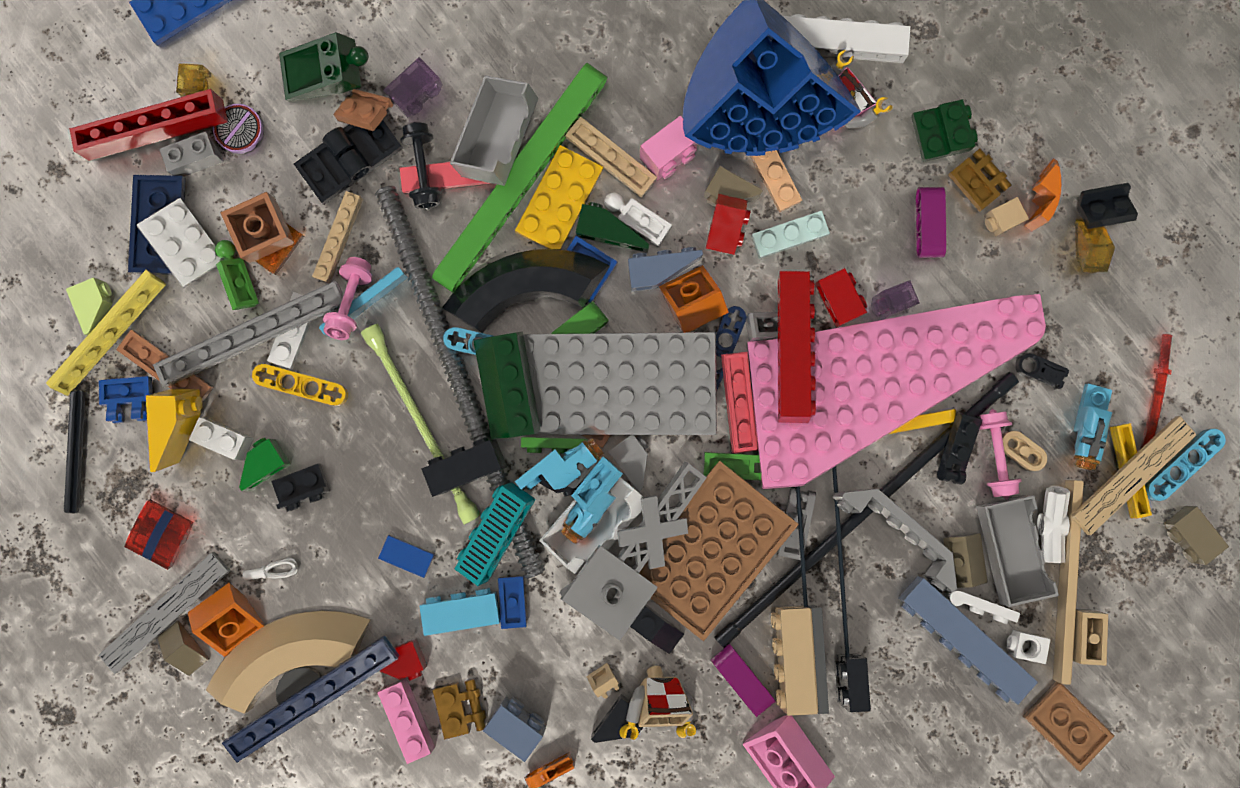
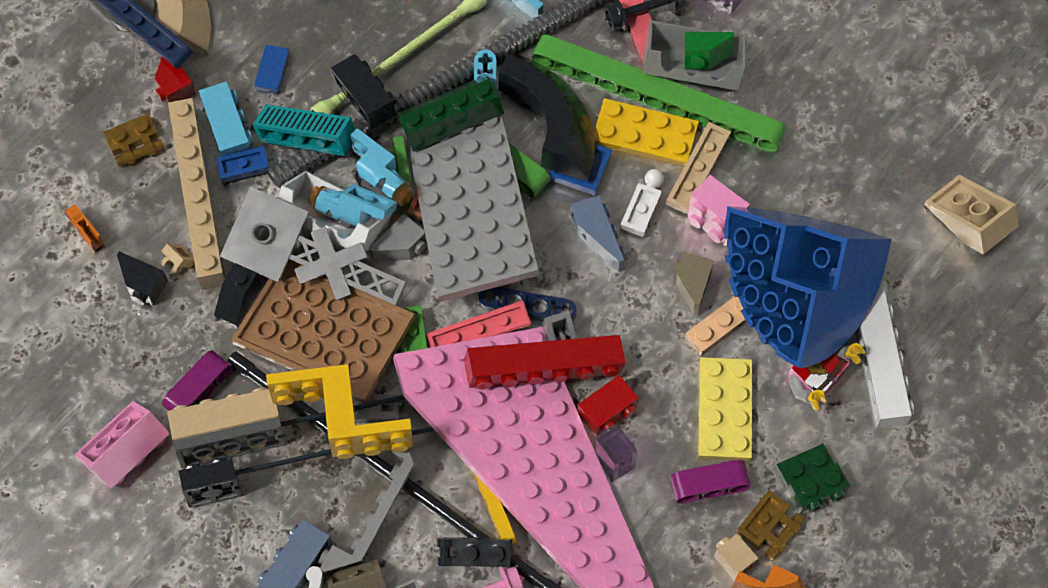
camera: 80 degrees right, 20 degrees down
bright pink brick [377,678,435,764] -> none
sand blue brick [483,697,546,762] -> none
dark green slope [576,202,649,253] -> none
torso [620,666,696,740] -> none
orange slope [659,265,729,332] -> none
red brick [706,194,751,255] -> none
light aqua plate [751,211,830,259] -> none
none -> tan brick [168,98,226,290]
none -> yellow bracket [266,364,413,459]
none -> green slope [685,32,734,70]
none -> light yellow plate [698,357,752,461]

